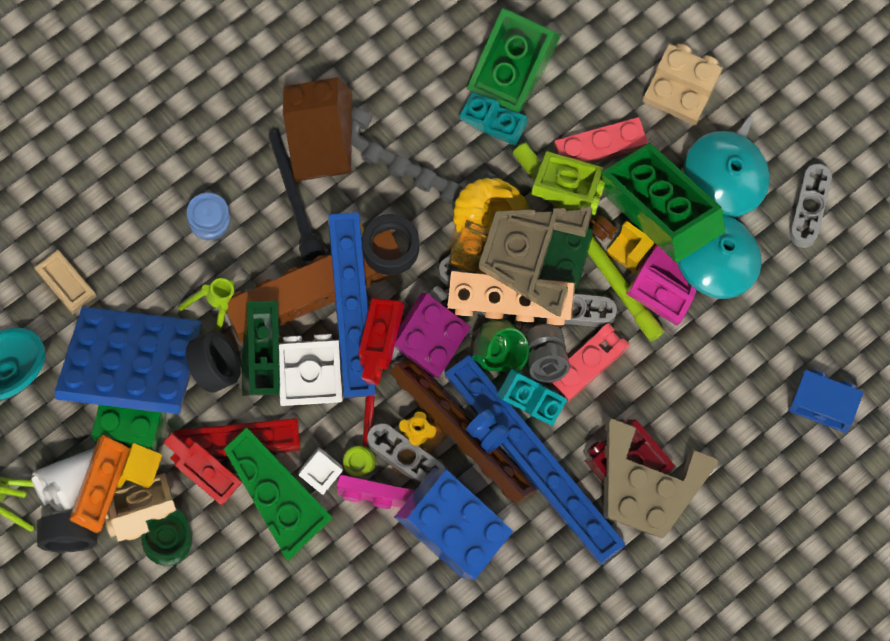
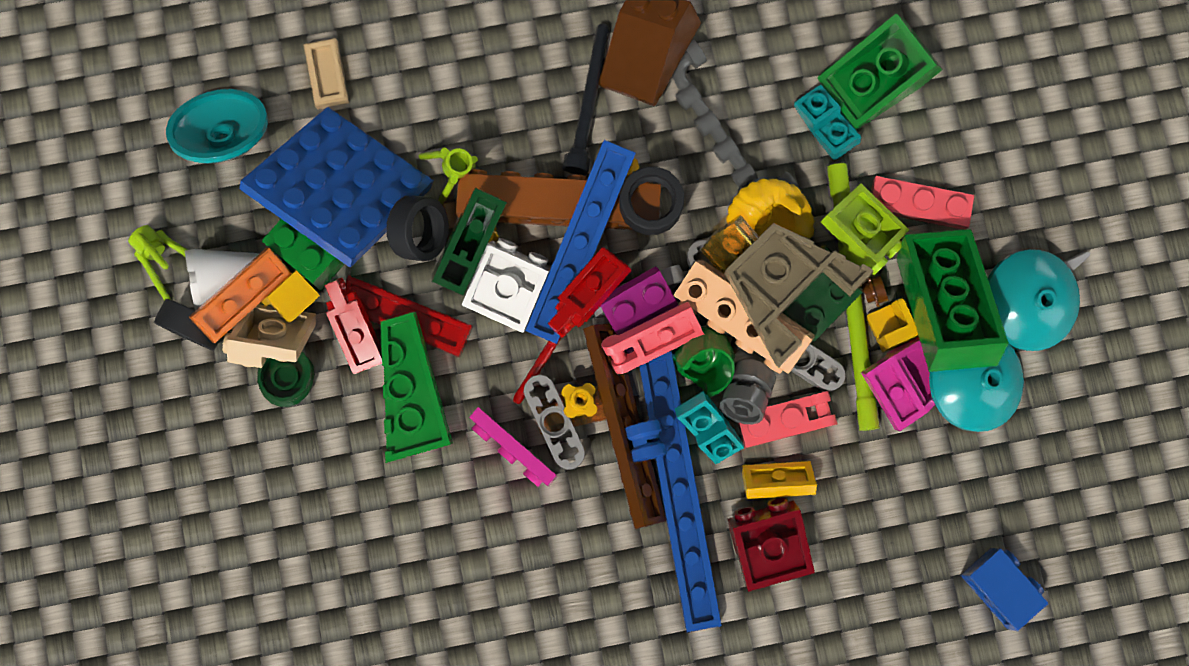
camera: 30 degrees right, 10 degrees up
medium blue wheel [187,193,230,240] -> none
white brick [298,447,343,495] -> none
lime tile [343,446,376,478] -> none
blue brick [394,469,513,580] -> none
dark tan wing [604,418,719,538] -> none
tan plate [643,44,723,125] -> none
light grey beam [790,164,832,248] -> none
none -> coral plate [601,301,704,374]
none -> yellow plate [742,461,817,499]

